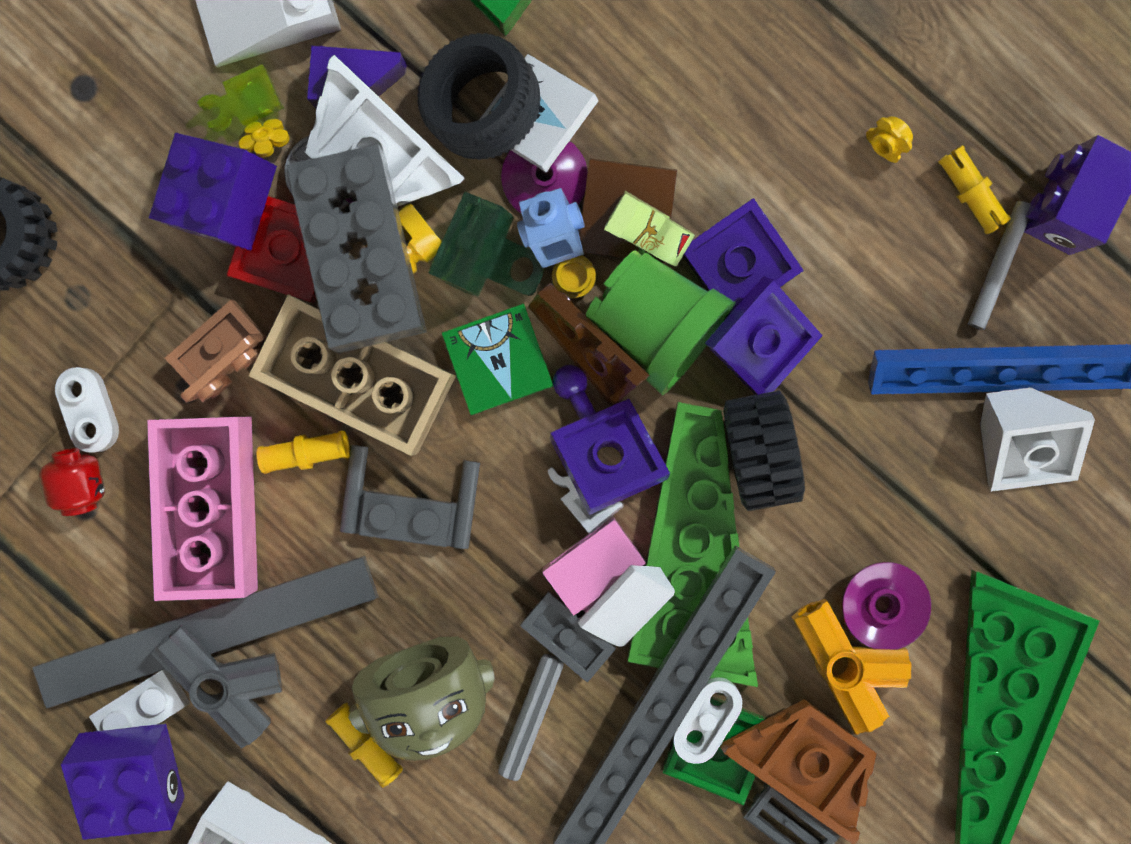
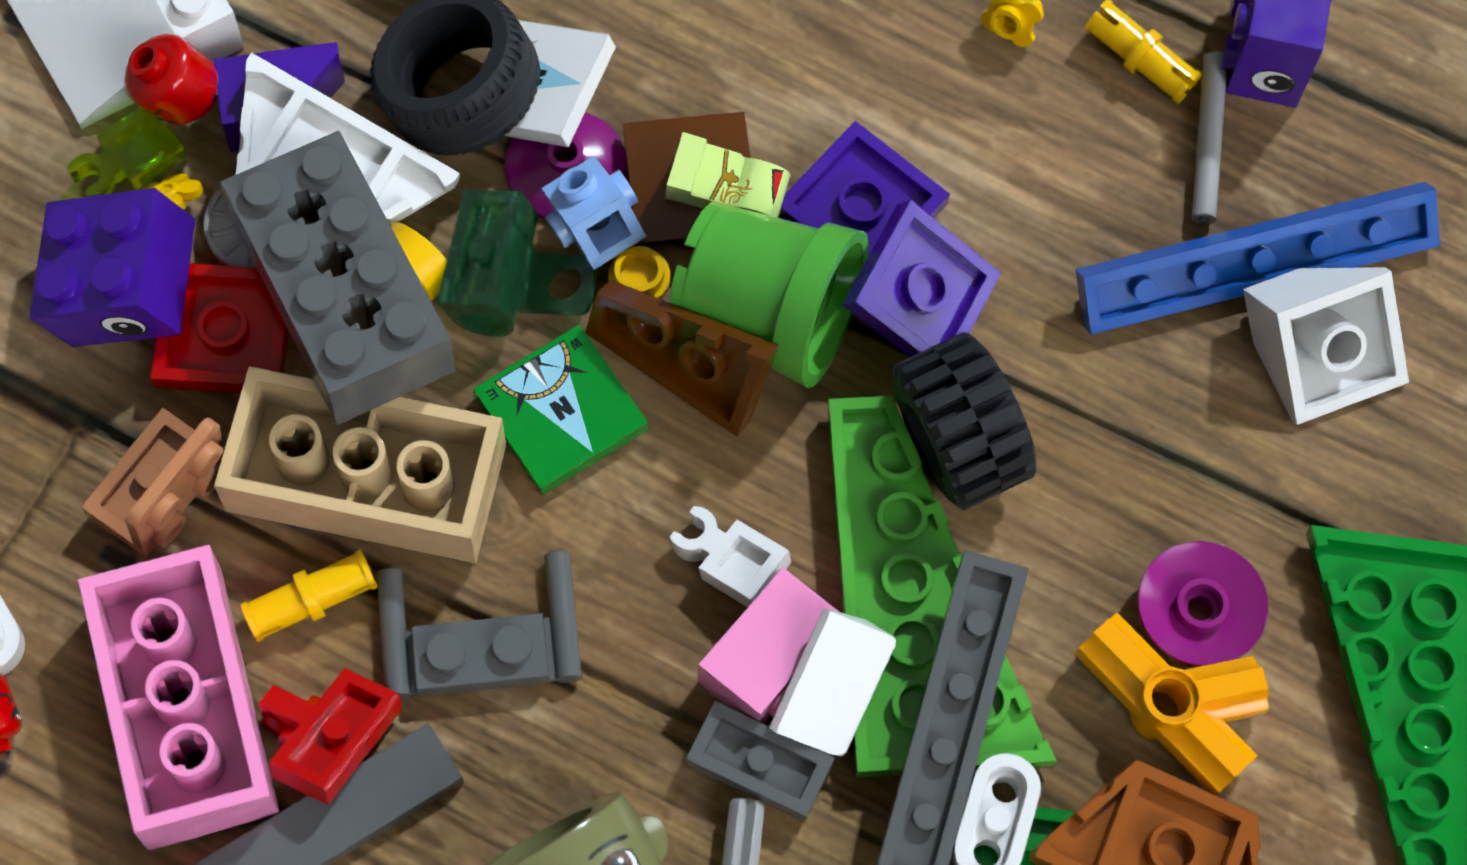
camera: 15 degrees left, 20 degrees down
dark purple plate [550,365,670,515] -> none
none -> red head [124,33,218,126]
none -> red hinge [258,668,402,805]

